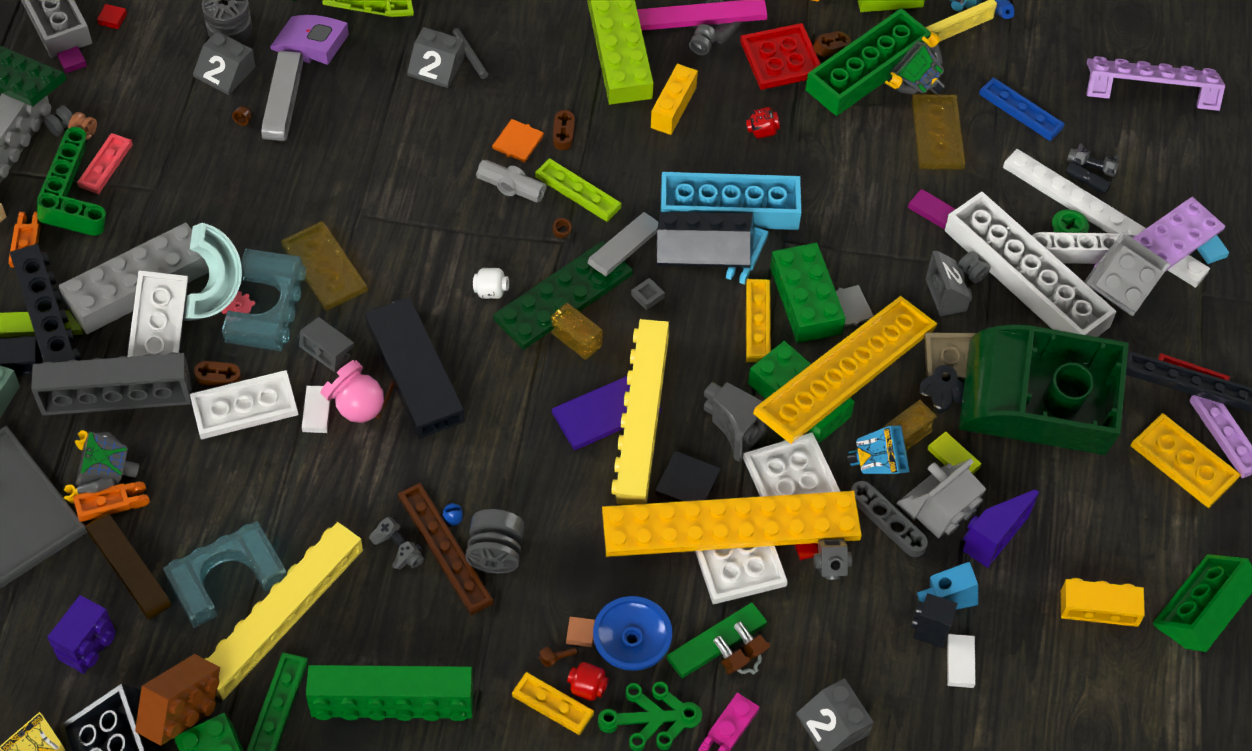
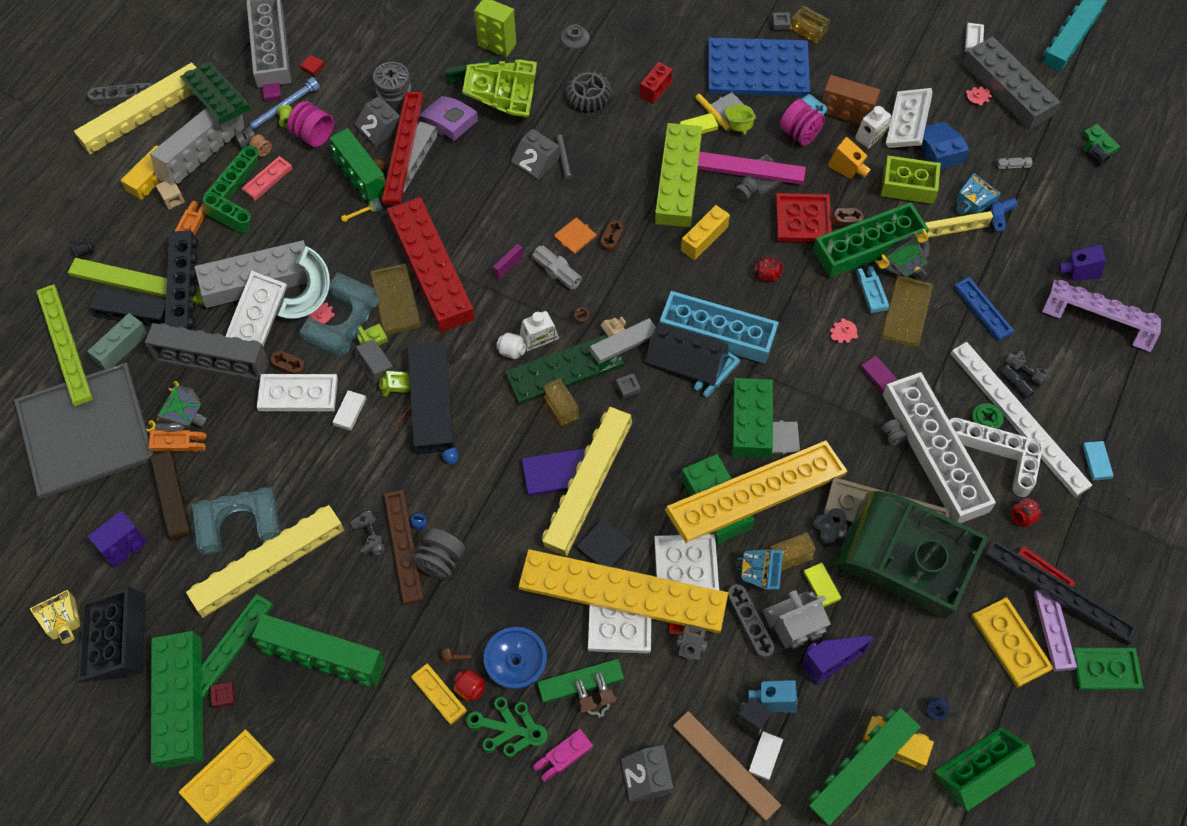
camera: 20 degrees right, 5 degrees up
dark orange brick [135,654,220,745] -> none
bright pink tile [320,360,384,423] -> none
lime tile [535,158,622,222] -> none
nougat tile [566,617,595,647] -> none
dark grey hips [704,382,767,462] -> none
yellow tile [746,279,771,363] -> none
dark grey slope [926,251,972,316] -> none
light grey piece [1084,232,1171,316] -> none
lavender bracket [1093,197,1225,271] -> none
none -> medium blue piece [250,77,320,129]
none -> lime bush [277,105,292,128]
none -> dark pink wheel [287,101,334,147]
none -> green brick [330,128,386,204]
none -> hinge [341,197,383,222]
none -> lime bracket [357,324,388,345]
none -> lime bracket [379,371,410,396]
none -> red tile [382,92,424,204]
none -> red brick [387,197,475,333]
none -> blue hinge [442,448,458,464]
none -> magenta tile [493,244,523,280]
none -> white torso [519,311,559,351]
none -> tan tile [601,317,626,337]
none -> medium nougat tile [673,711,781,822]
none -> green brick [807,708,921,826]
none -> coral piece [830,318,858,343]
none -> medium azure hinge [856,266,889,313]
none -> dark blue tile [927,697,949,720]
none -> red head [1011,498,1042,527]
none -> dark purple torso [1059,245,1106,281]

